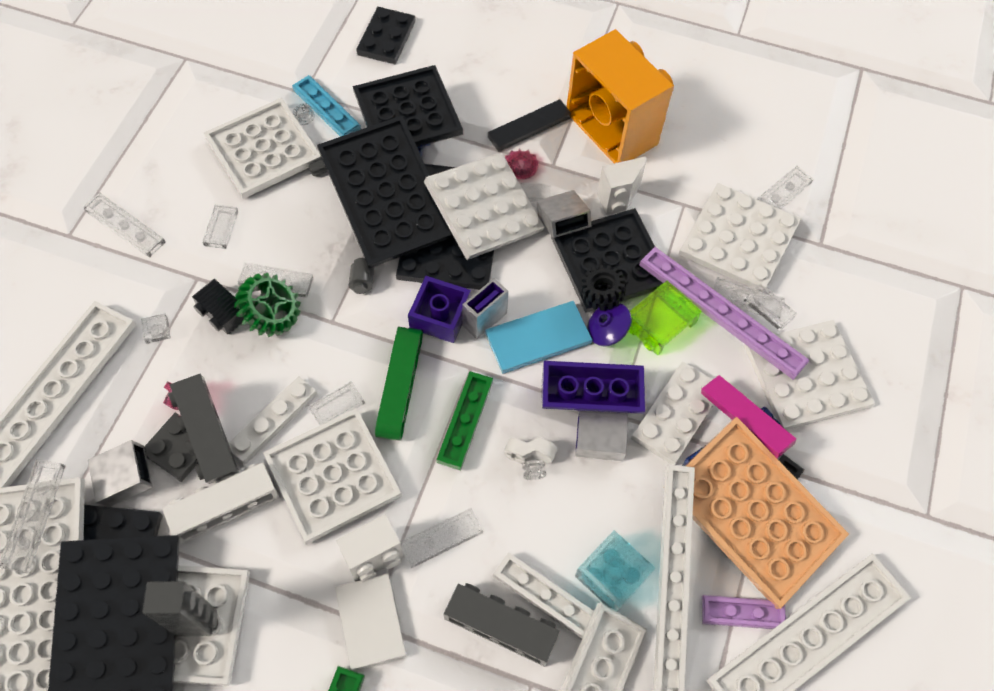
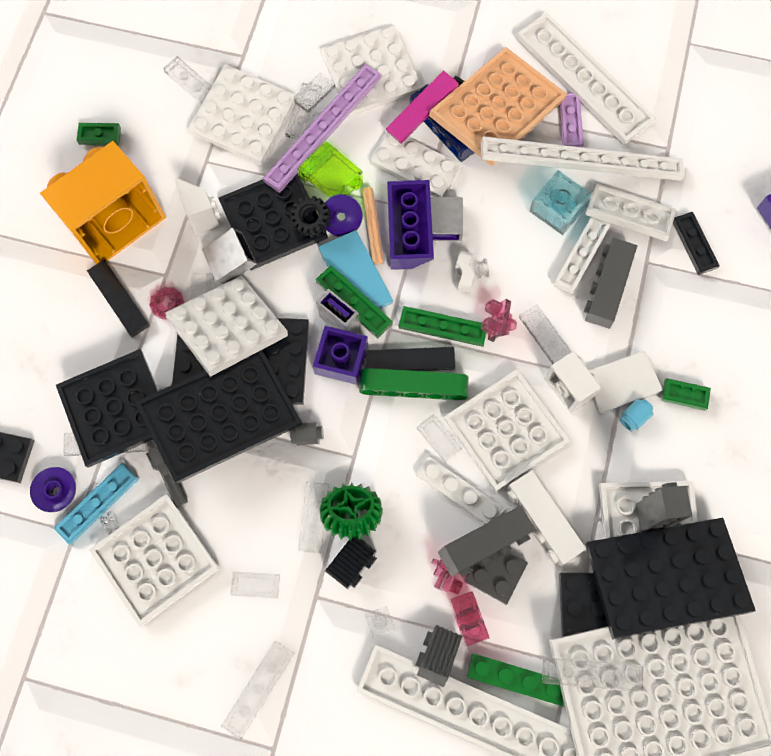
camera: 90 degrees left, 10 degrees up
flat silver piece [88,440,153,507] -> none
none -> dark purple dish [30,467,76,513]
none -> green plate [76,123,121,145]
none -> green plate [316,265,393,339]
none -> light nougat axle [362,187,384,265]
none -> black tile [367,347,456,371]
none -> dark grey brick [415,625,463,687]
none -> clear pink brick [449,591,490,647]
none -> green plate [467,653,564,706]
none -> clear pink hips [481,299,517,342]
none -> medium azure brick [619,399,654,432]

